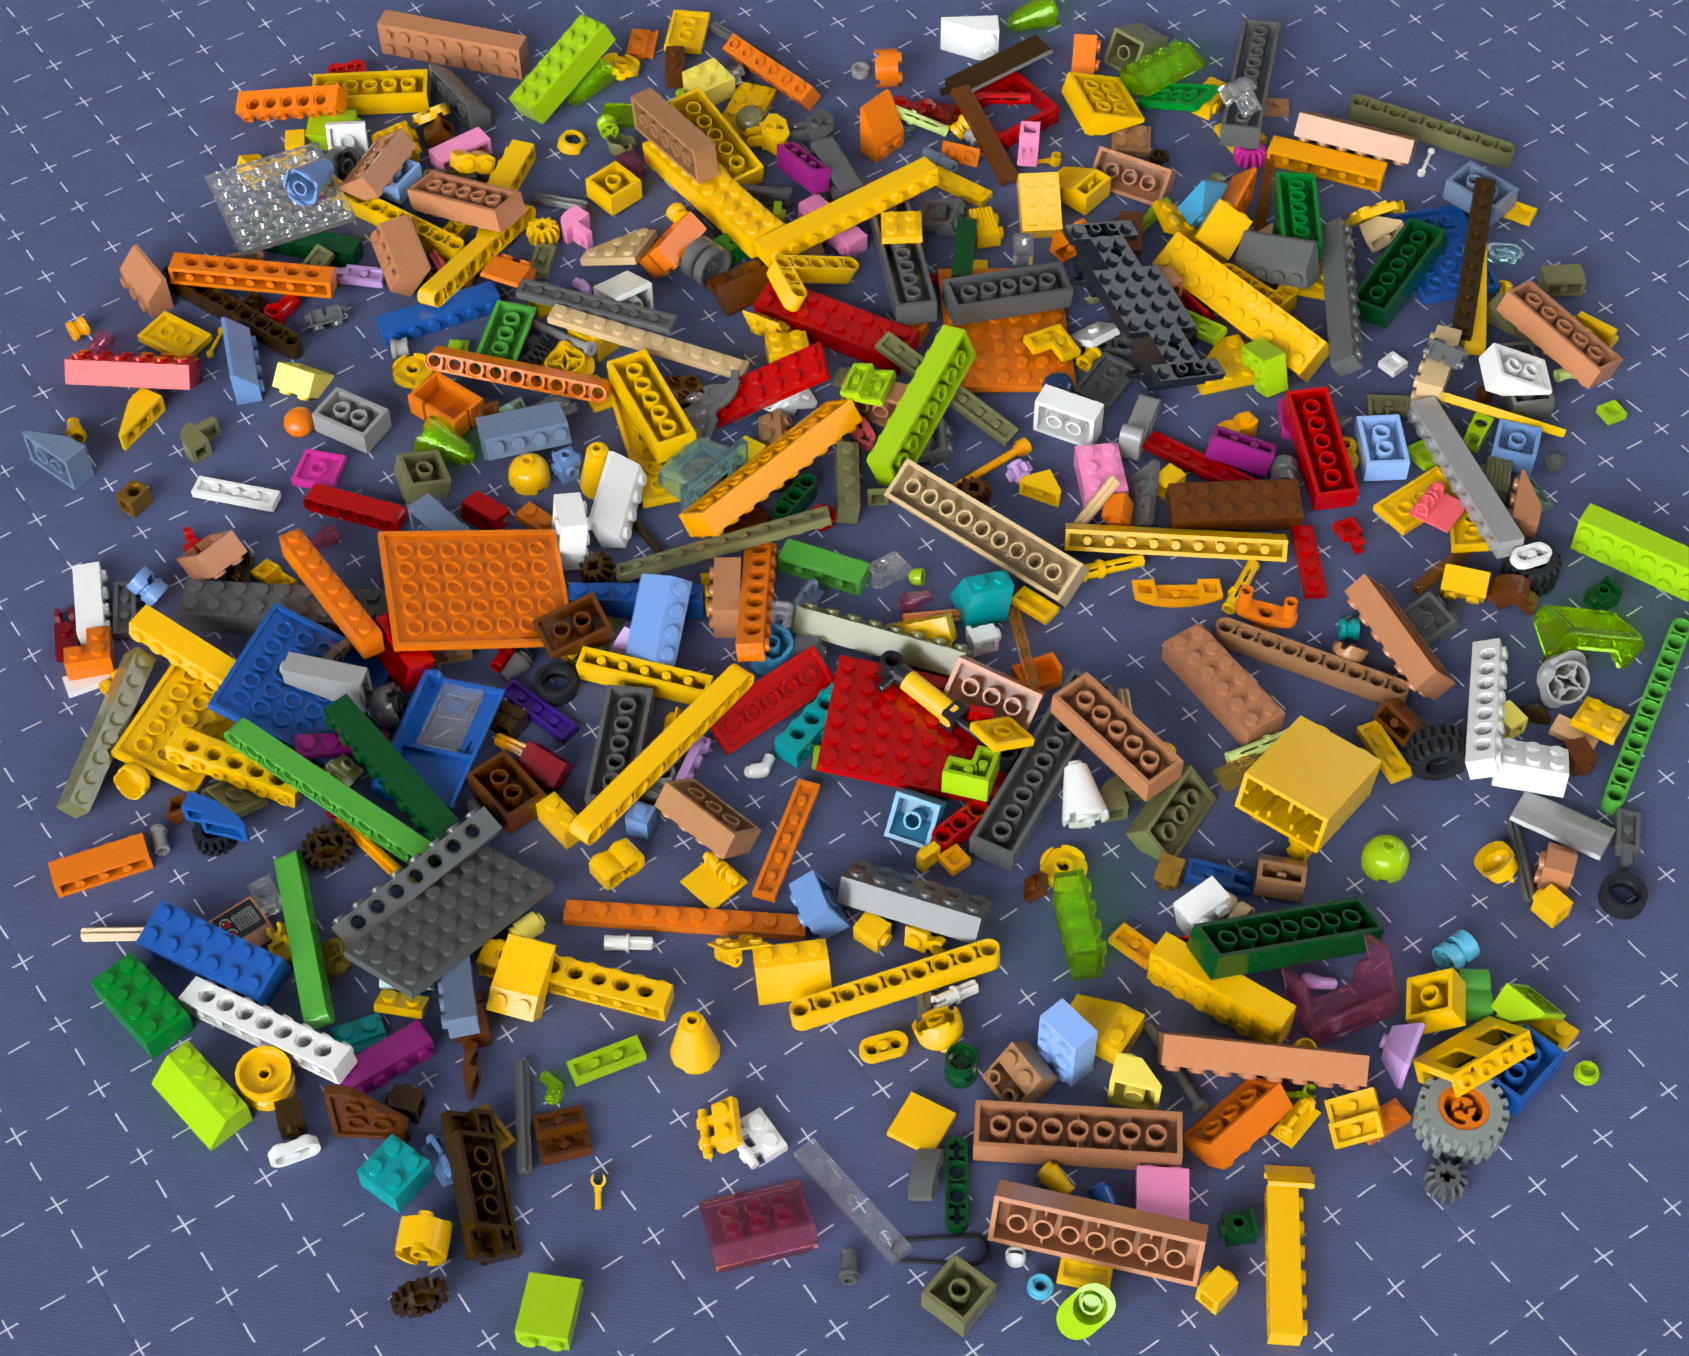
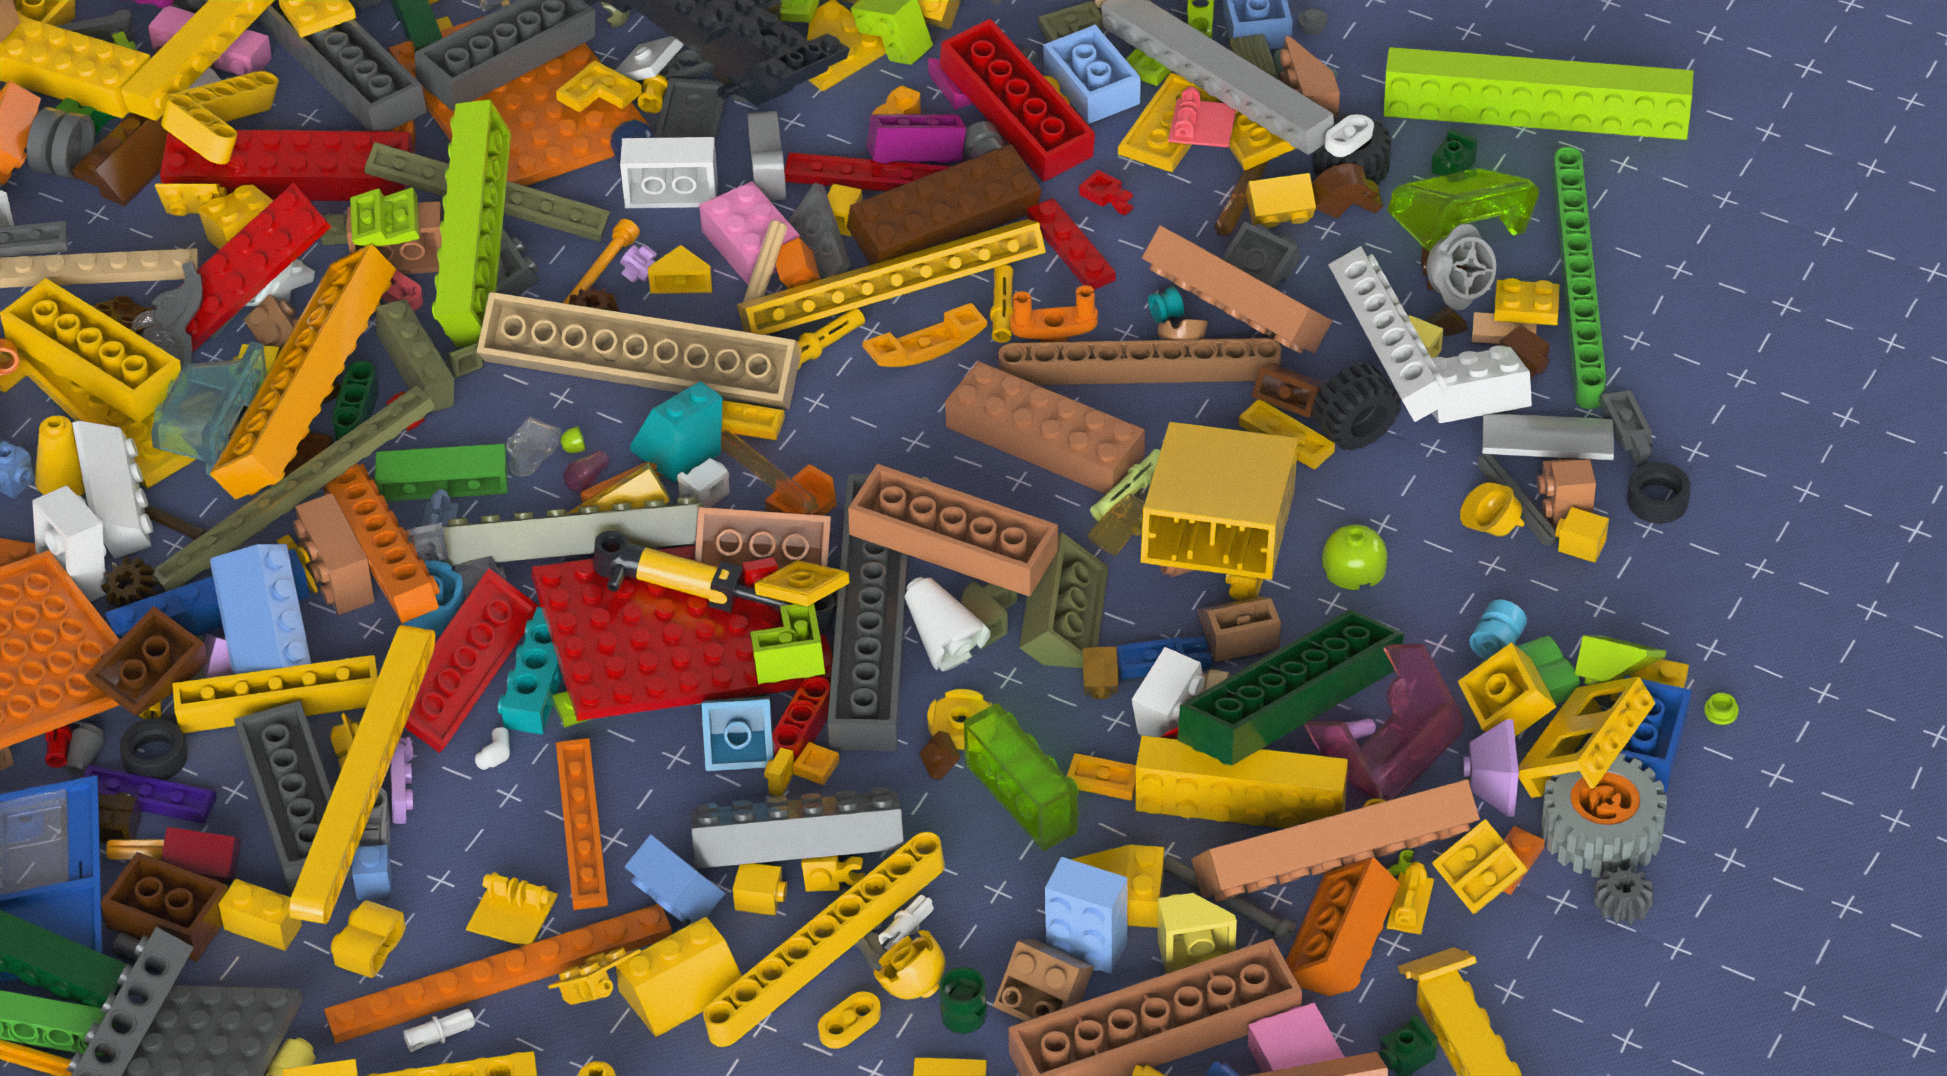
camera: 25 degrees left, 5 degrees down
medium nougat brick [654,777,761,859] -> none

